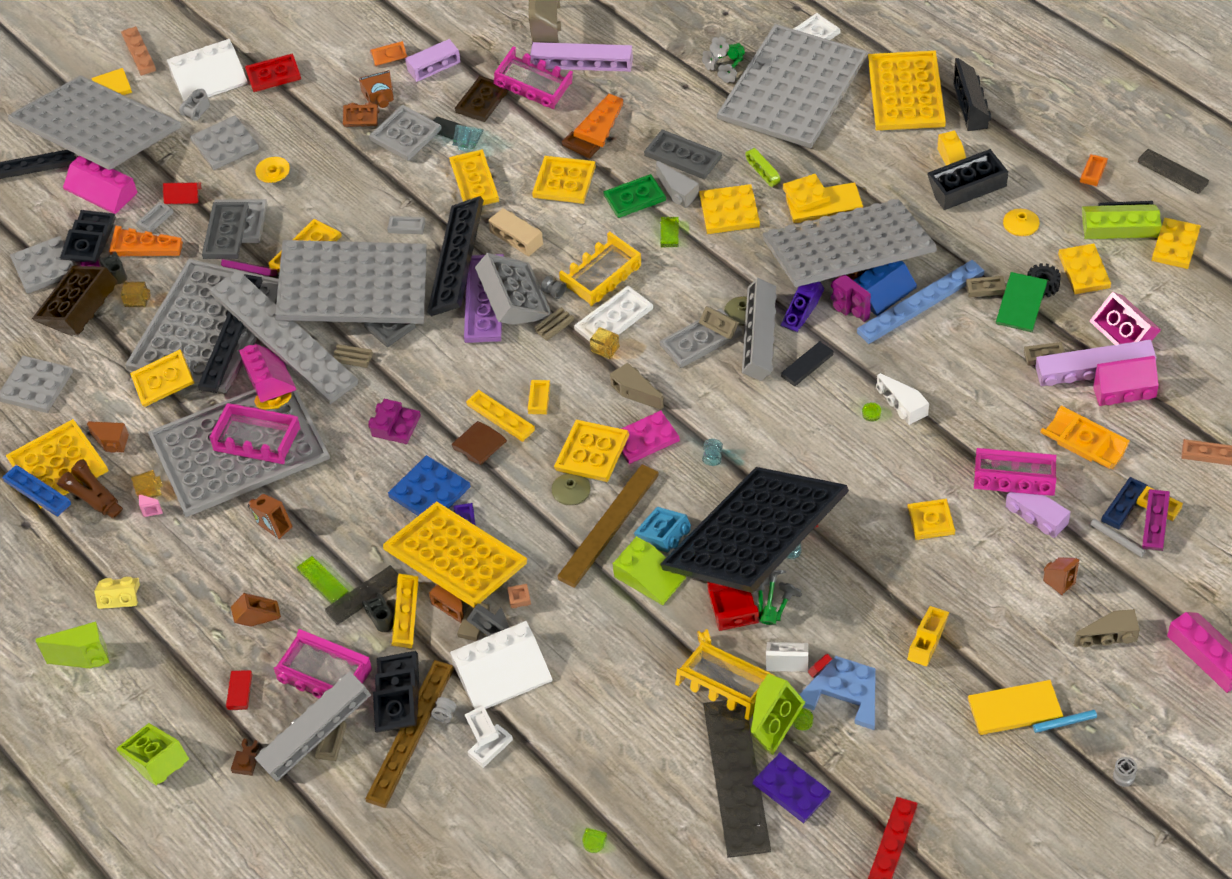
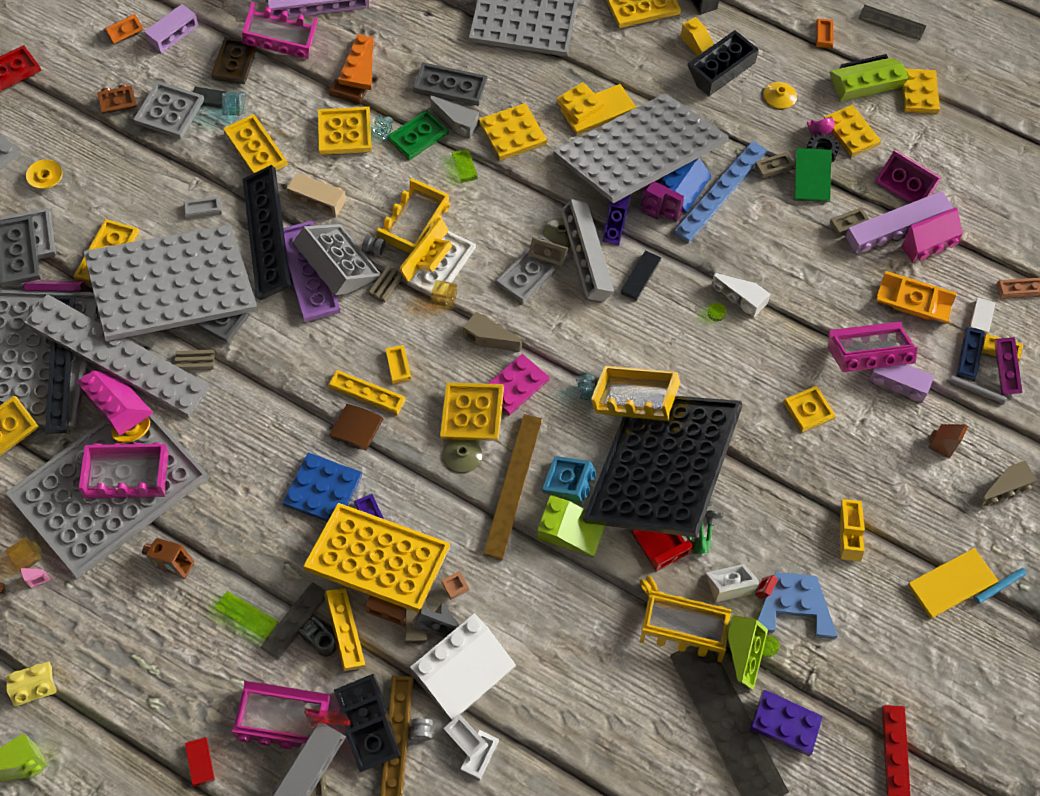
camera: 25 degrees left, 10 degrees up
dark orange slope [231,593,281,627] -> none
dark orange torso [359,70,394,108] -> none
magenta plate [368,398,421,444] -> none
lime beam [745,148,781,187] -> none
none -> clear red piece [304,709,350,726]
none -> clear light blue tile [373,115,394,140]
none -> yellow bracket [399,218,452,281]
none -> window [591,366,680,421]
none -> dark pink hair [807,118,835,136]
none -> white tile [969,298,996,335]

